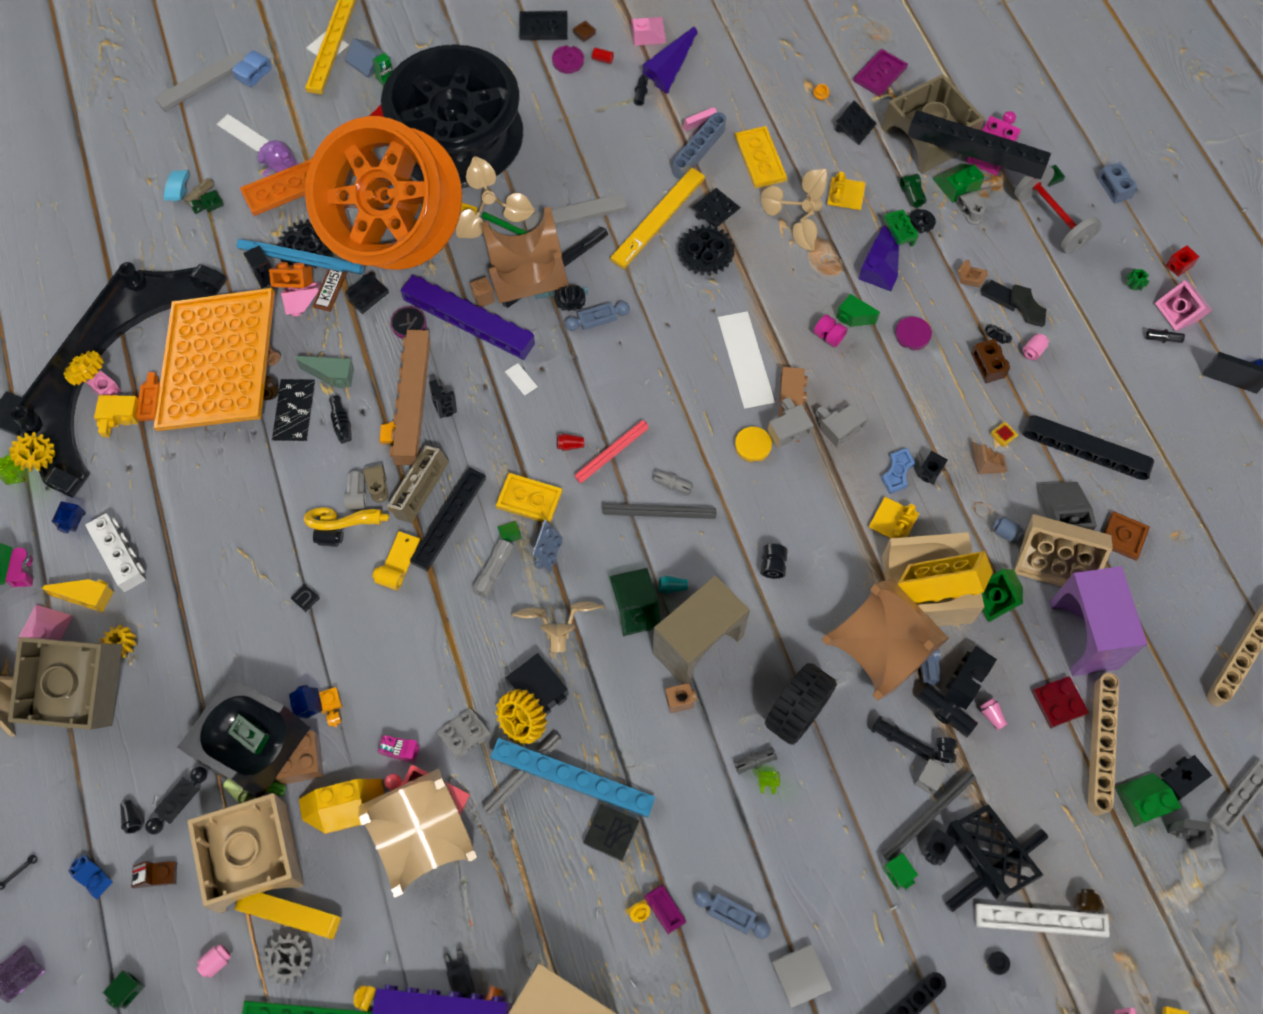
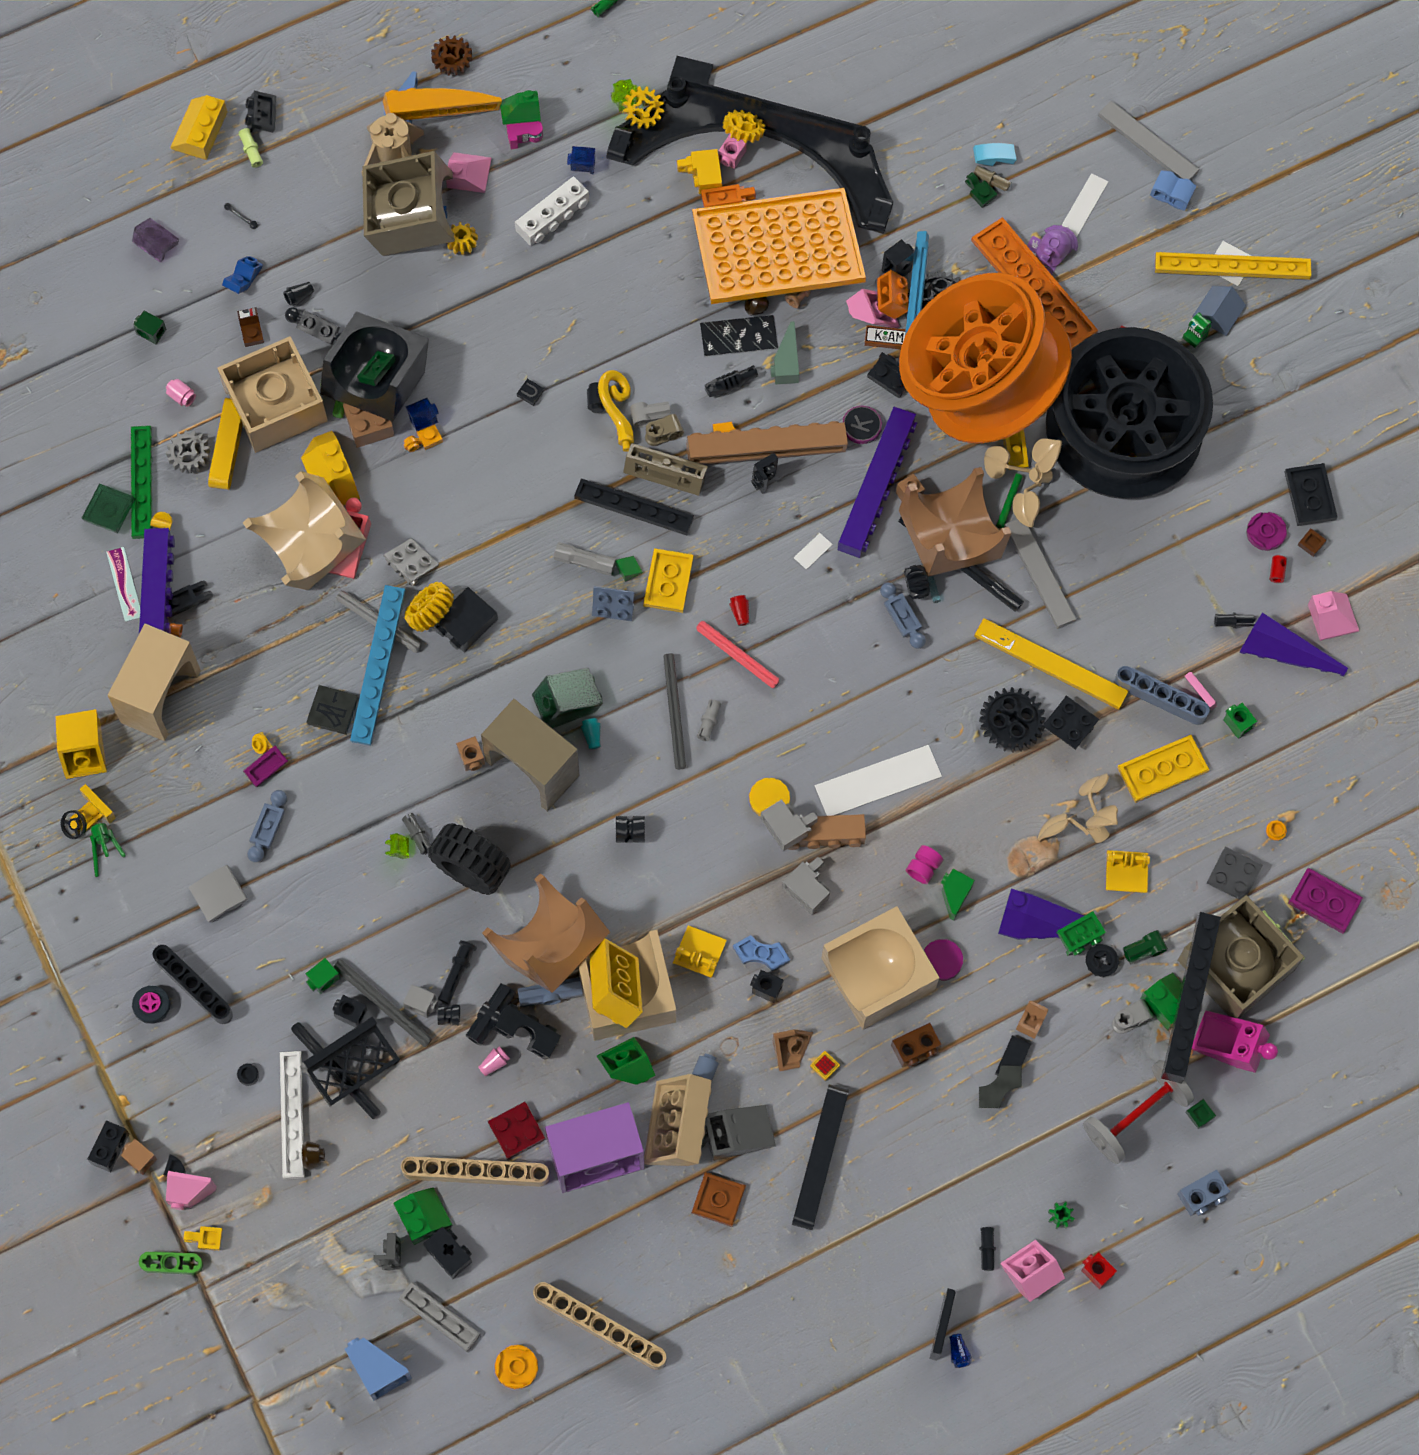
camera: 80 degrees right, 5 degrees up
yellow slope [42,579,113,613] -> none
yellow door [372,531,421,591] -> none
dark pink leg [377,735,420,764] -> none
tan plant [511,601,605,652] -> none
black gear [984,324,1012,344] -> none
bright pink brick [1023,334,1049,360] -> none
none -> tan piece [821,906,939,1030]
none -> green brick [1223,702,1257,739]

